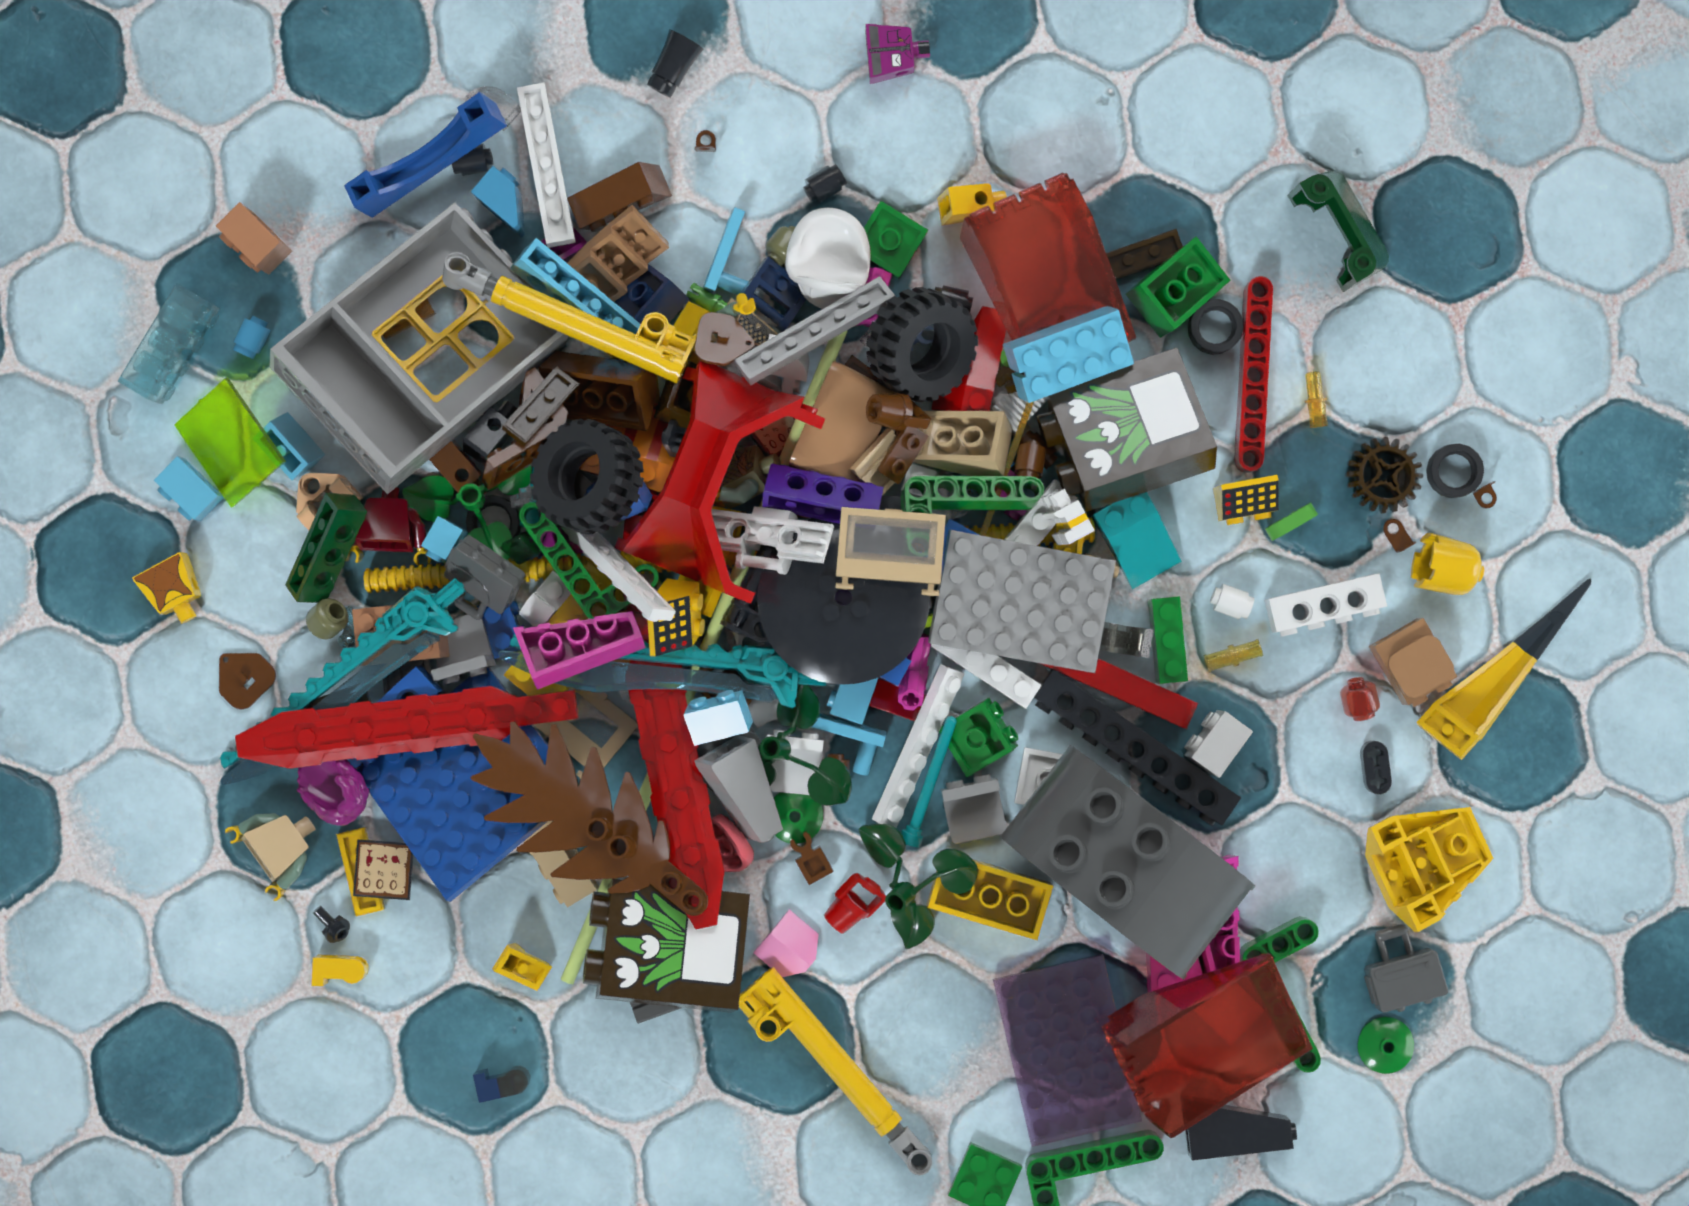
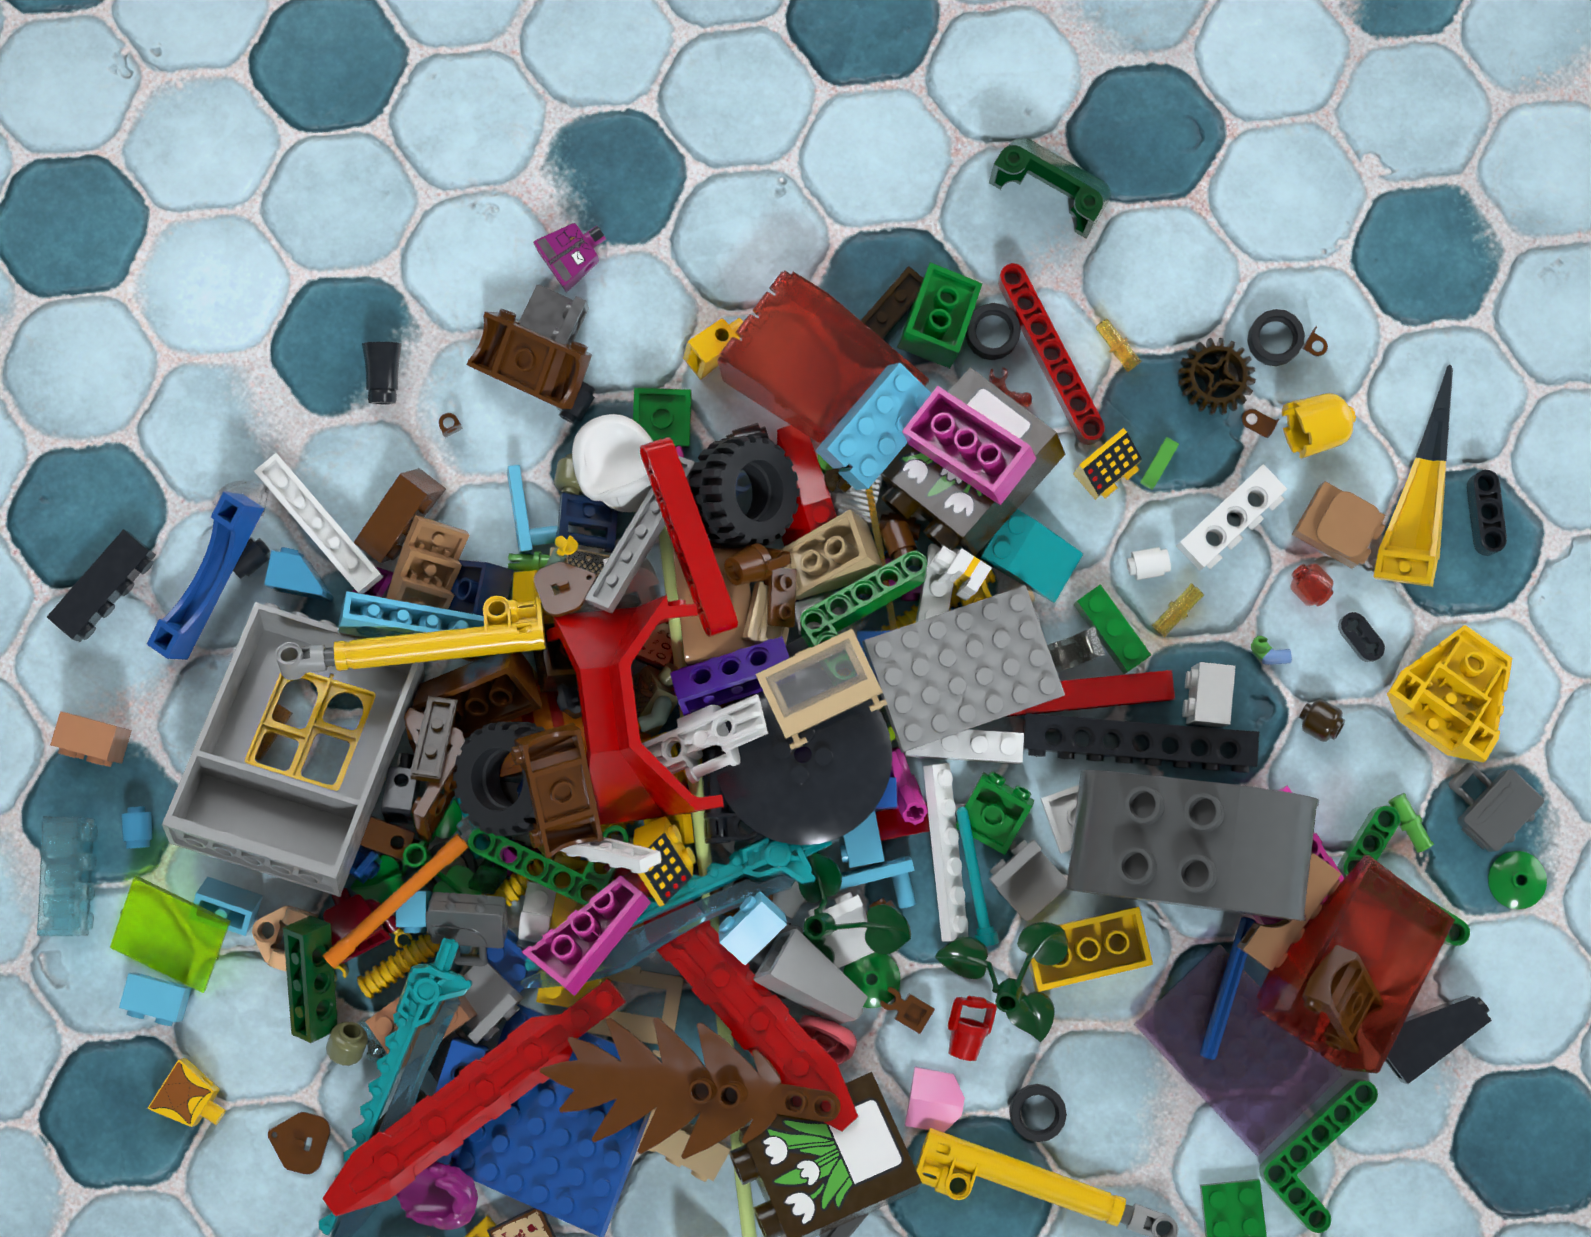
camera: 30 degrees left, 5 degrees down
none -> black brick [47,529,156,642]
none -> orange piece [323,834,469,968]
none -> blue bracket [349,845,382,884]
none -> reddish brown piece [466,309,592,409]
none -> reddish brown piece [511,723,604,858]
none -> flat silver bracket [519,285,589,345]
none -> red beam [640,437,738,637]
none -> dark pink brick [902,386,1036,505]
none -> clear red piece [988,367,1032,407]
none -> black tyre [1009,1084,1067,1142]
none -> blue axle [1200,917,1257,1060]
none -> medium nougat arch [1237,852,1341,971]
none -> arm [1251,636,1292,665]
none -> dark brown head [1299,699,1345,742]
none -> reddish brown piece [1302,945,1384,1054]
none -> bright green pin [1388,793,1434,853]
none -> black beam [1467,469,1507,556]

